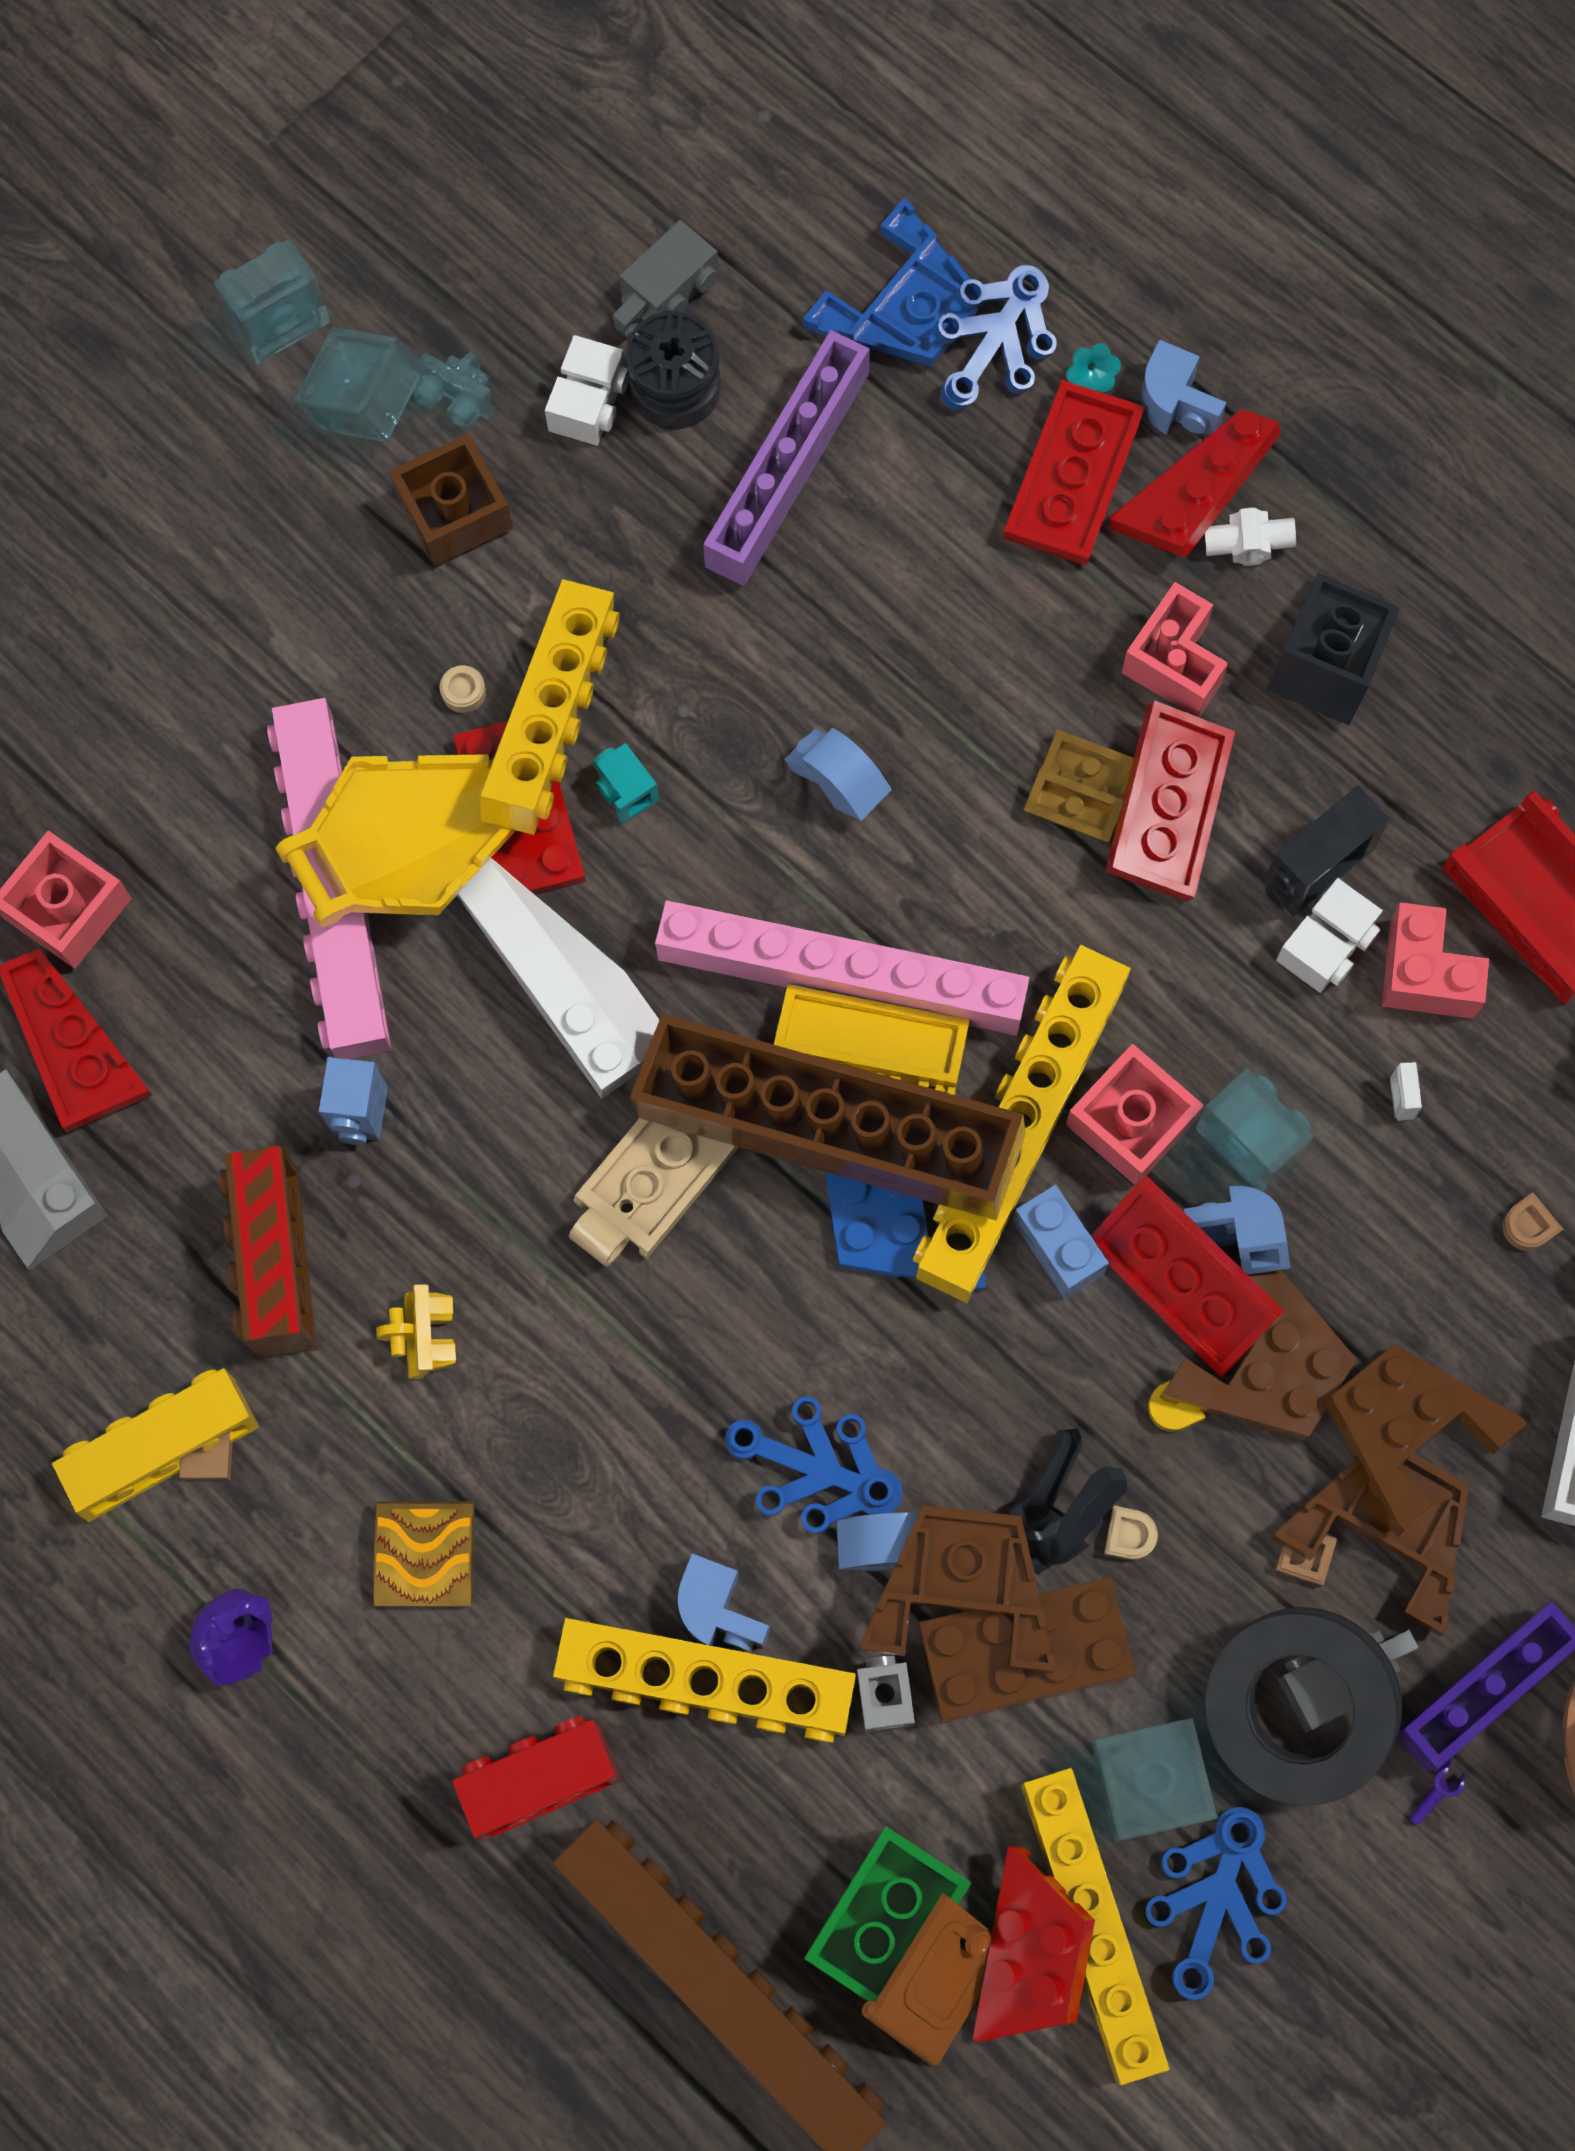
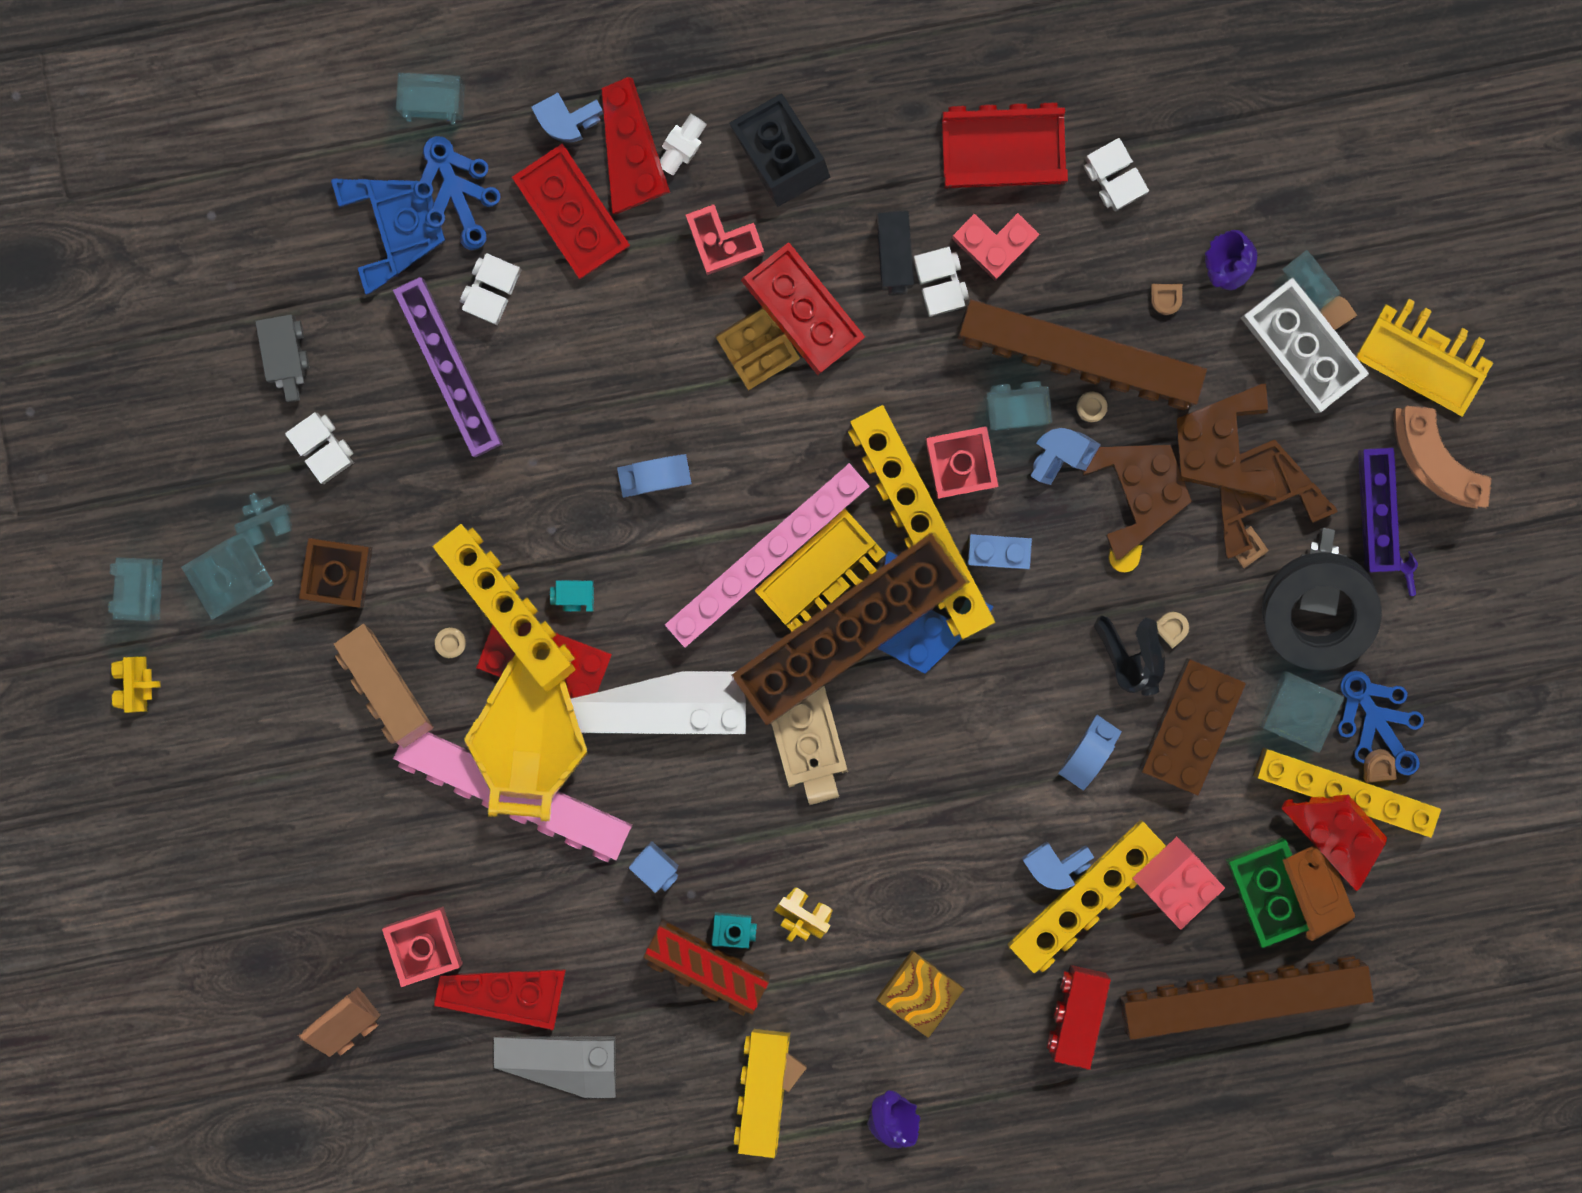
camera: 60 degrees left, 15 degrees up
black wheel [625,311,721,430] -> none
blue plant [725,1396,903,1535] -> none
light grey brick [857,1656,915,1732] -> none
reddish brown wing [860,1505,1056,1673] -> none
teal plant [1066,343,1121,393] -> none
red plate [1091,1176,1285,1377] -> none
white tile [1390,1062,1422,1121] -> none
none -> yellow hips [111,656,161,712]
none -> medium nougat brick [334,624,434,748]
none -> clear light blue container [396,73,465,125]
none -> white piece [460,253,522,326]
none -> teal brick [712,913,757,948]
none -> reddish brown brick [958,299,1207,410]
none -> tan tile [1076,392,1107,422]
none -> coral brick [1132,837,1225,930]
none -> medium nougat tile [1364,749,1396,783]

